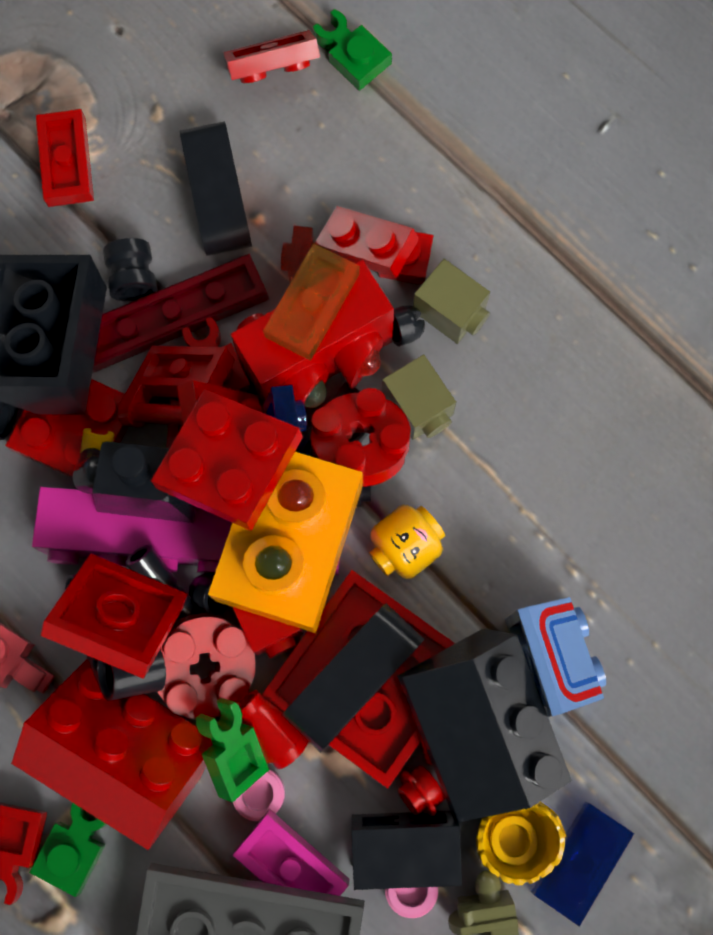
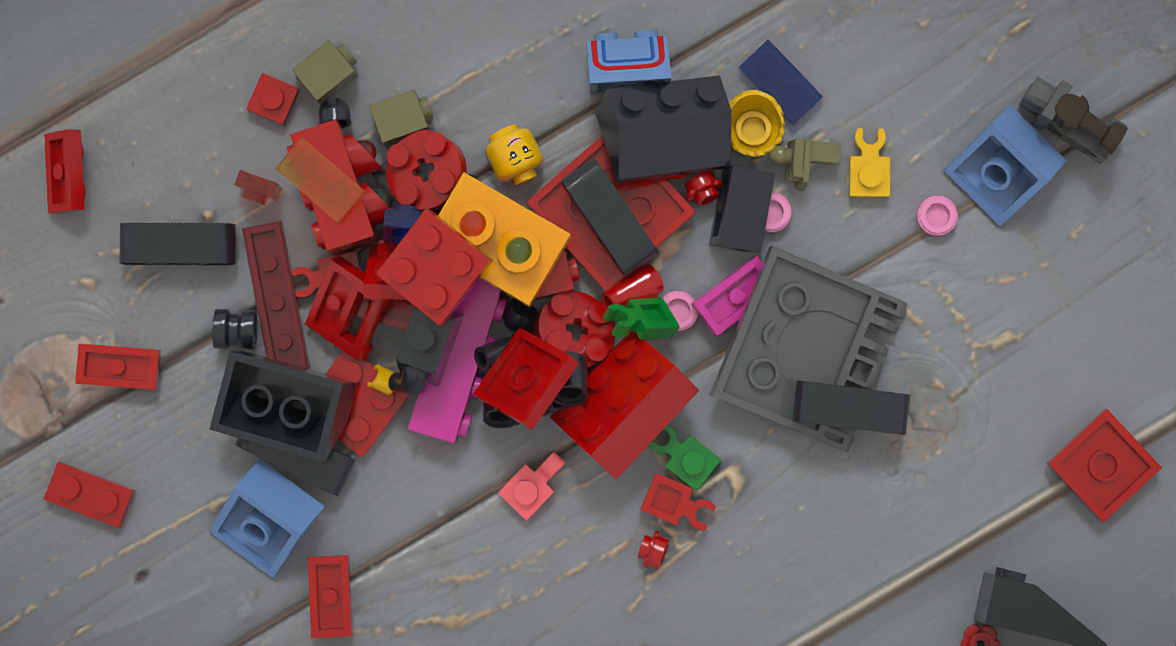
camera: 80 degrees left, 10 degrees up
green plate [313,9,392,91] -> none
red plate [314,206,419,278] -> none

